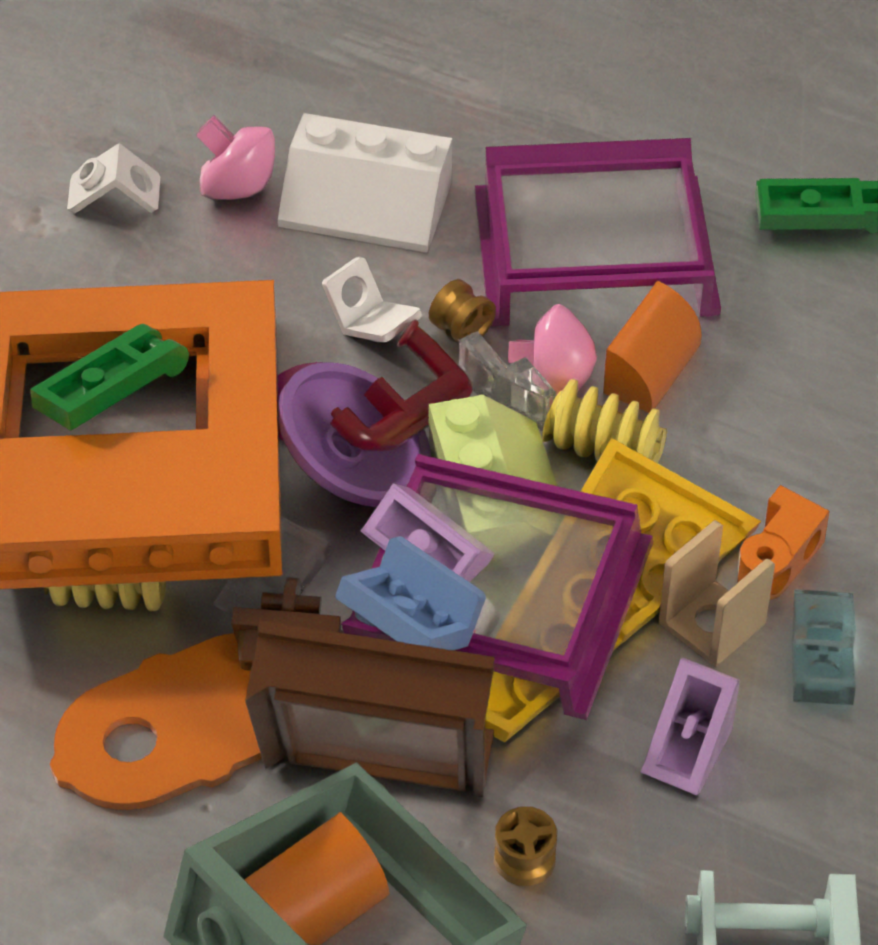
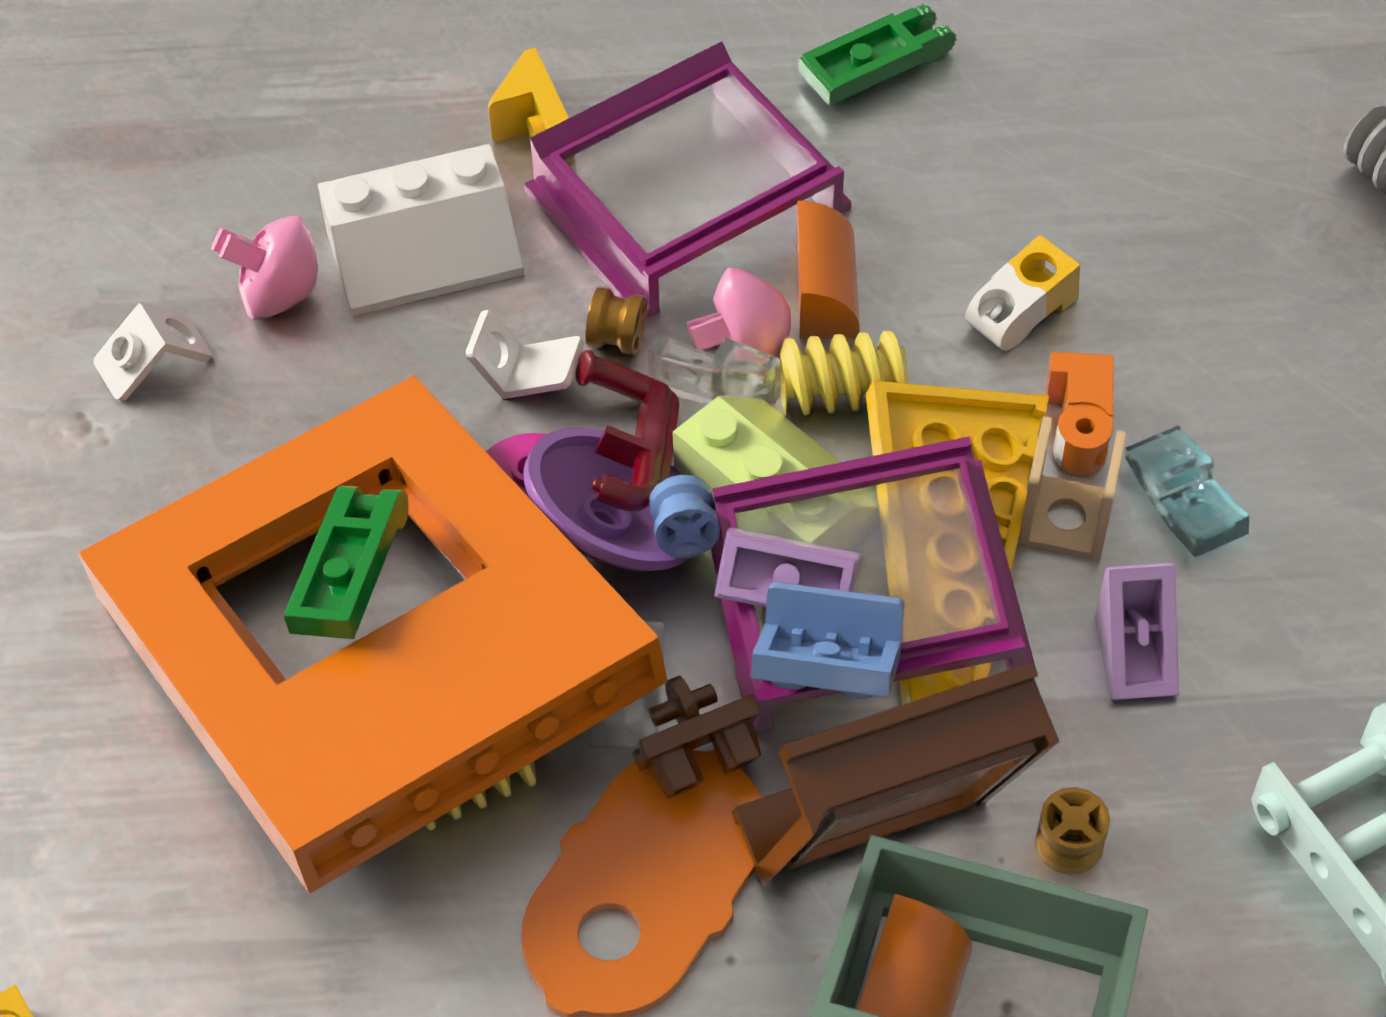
camera: 30 degrees left, 5 degrees up
none -> yellow slope [488,47,575,166]
none -> medium blue wheel [649,475,720,558]
none -> leg [965,235,1080,351]

